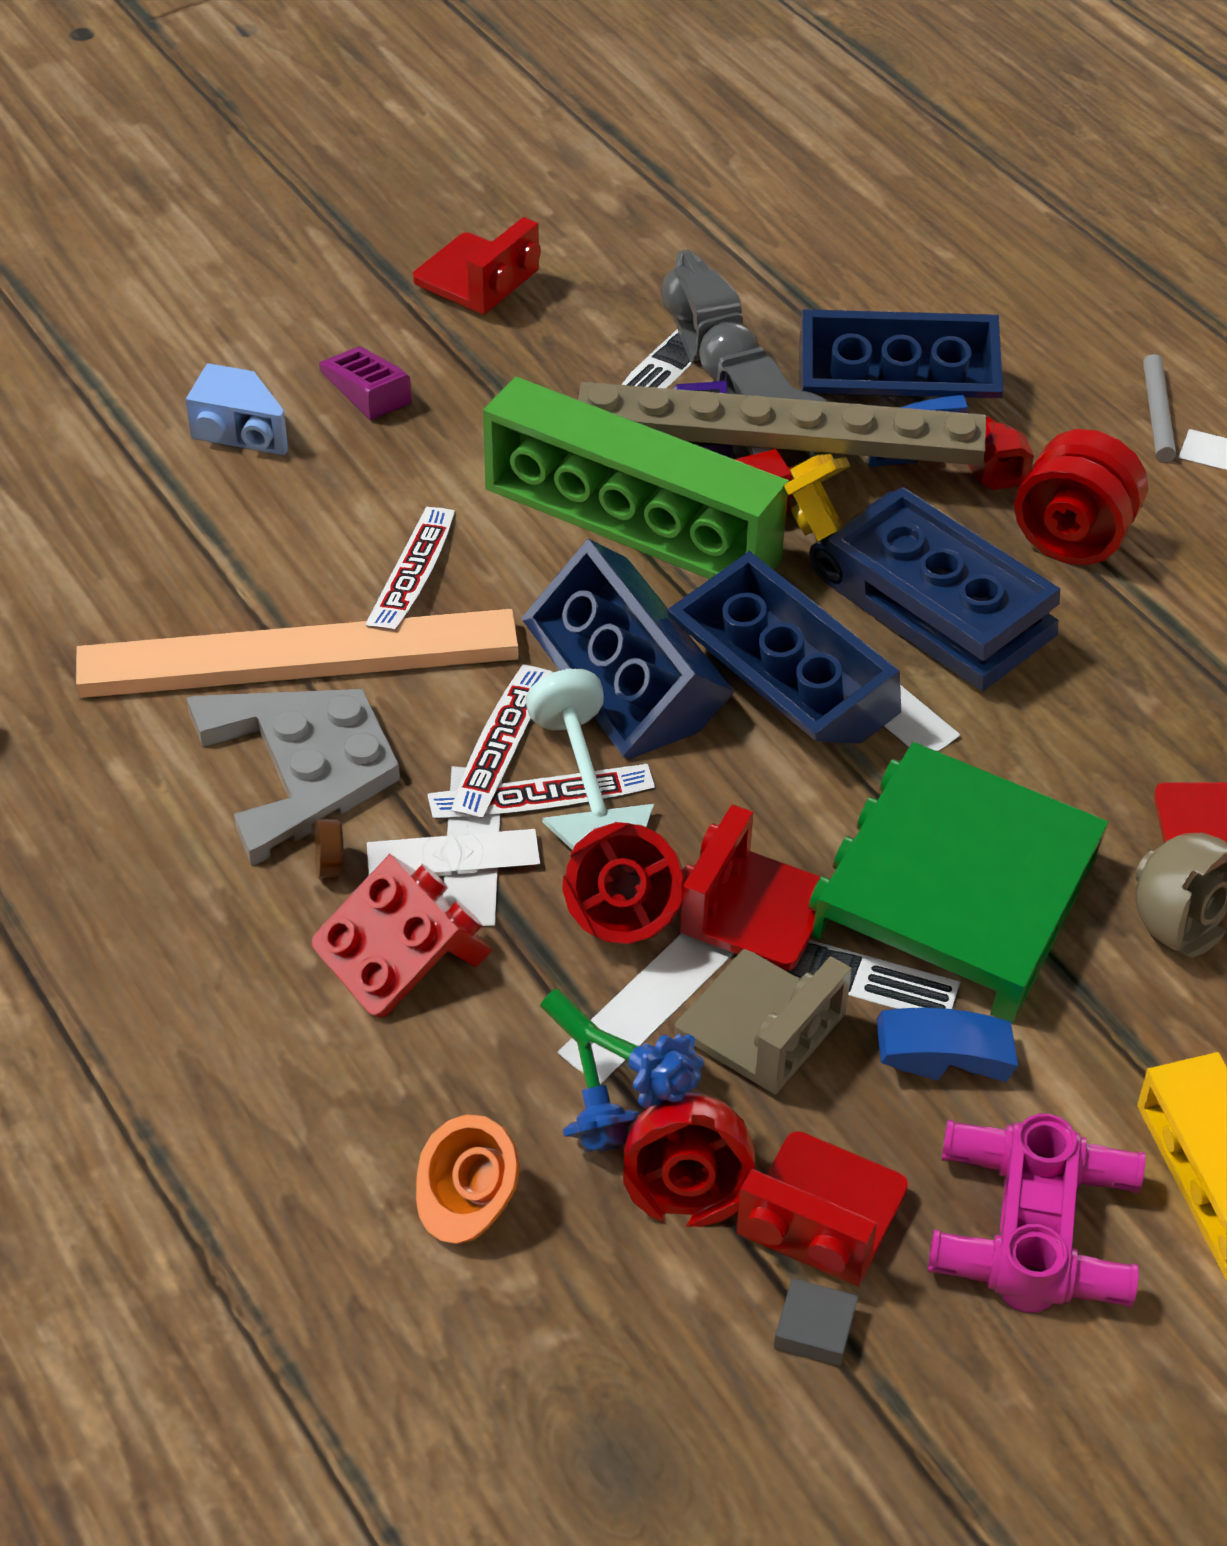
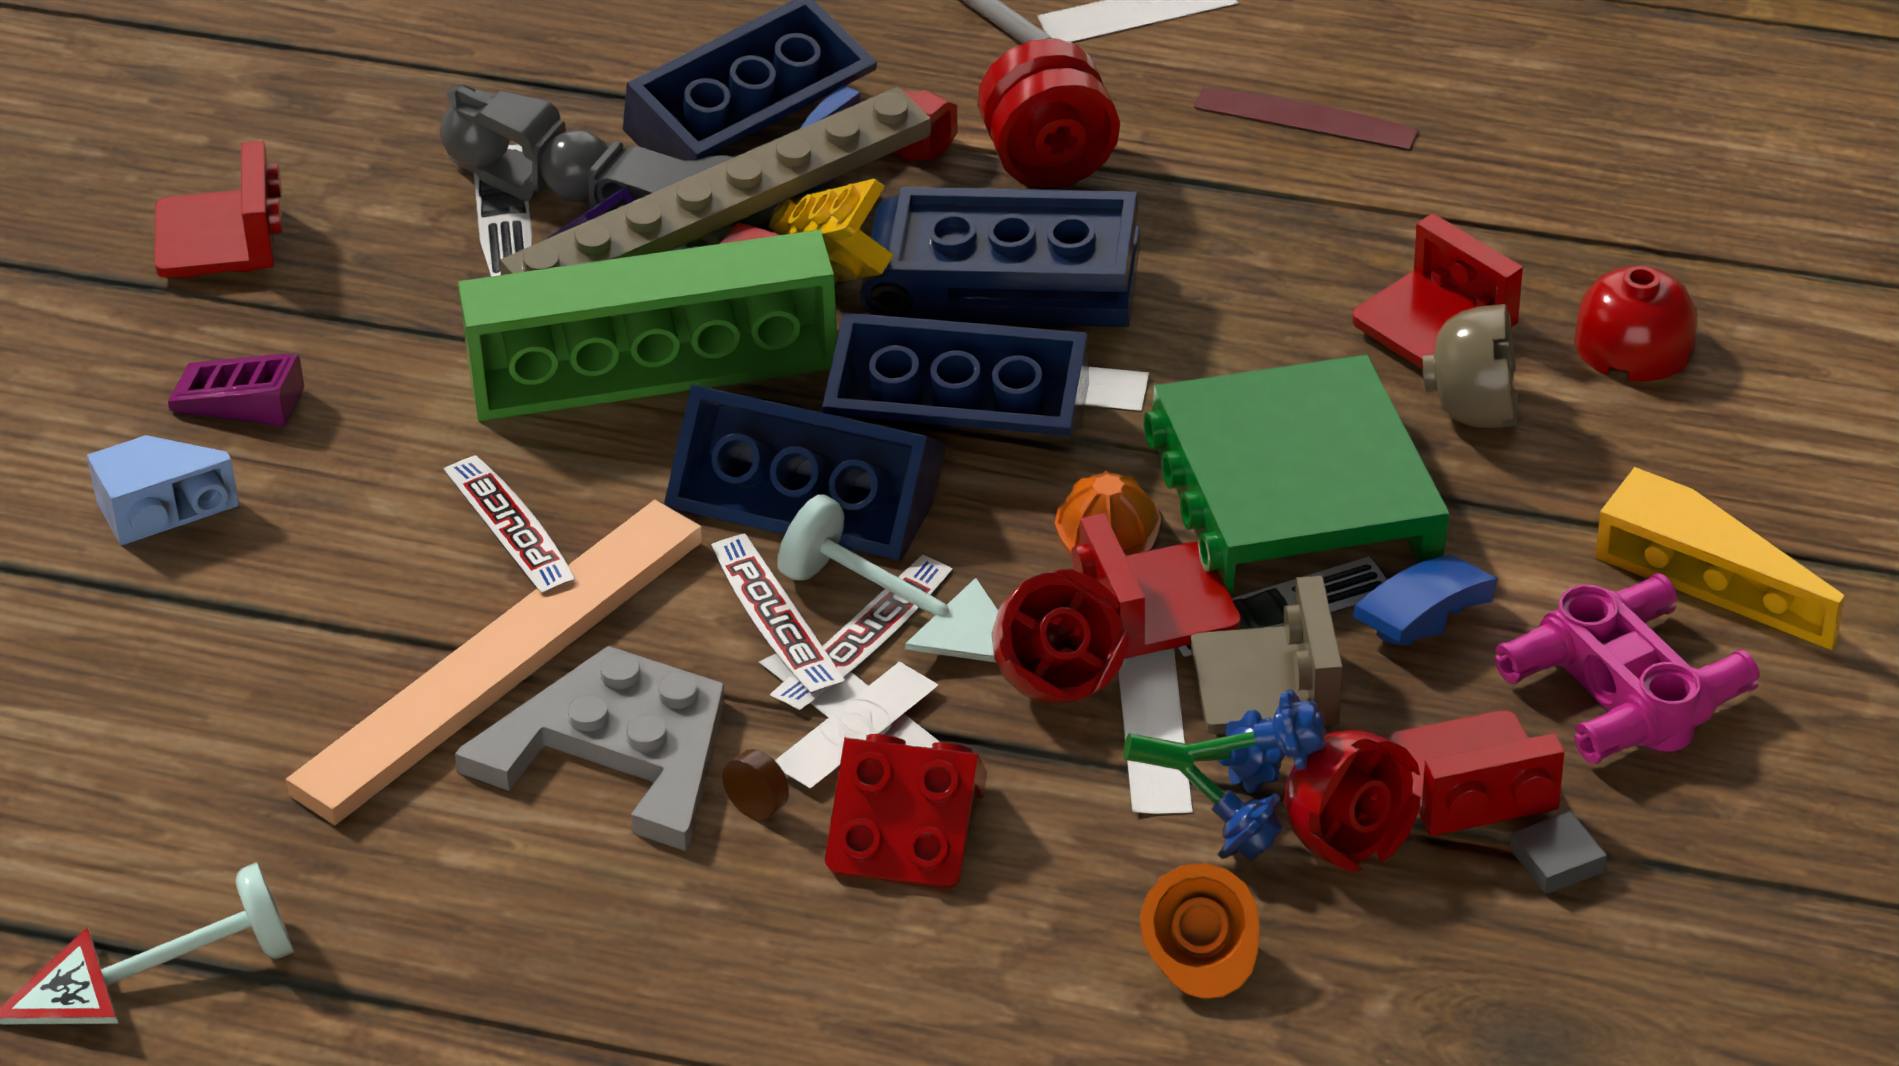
camera: 40 degrees left, 5 degrees down
none -> orange piece [1055,470,1162,557]

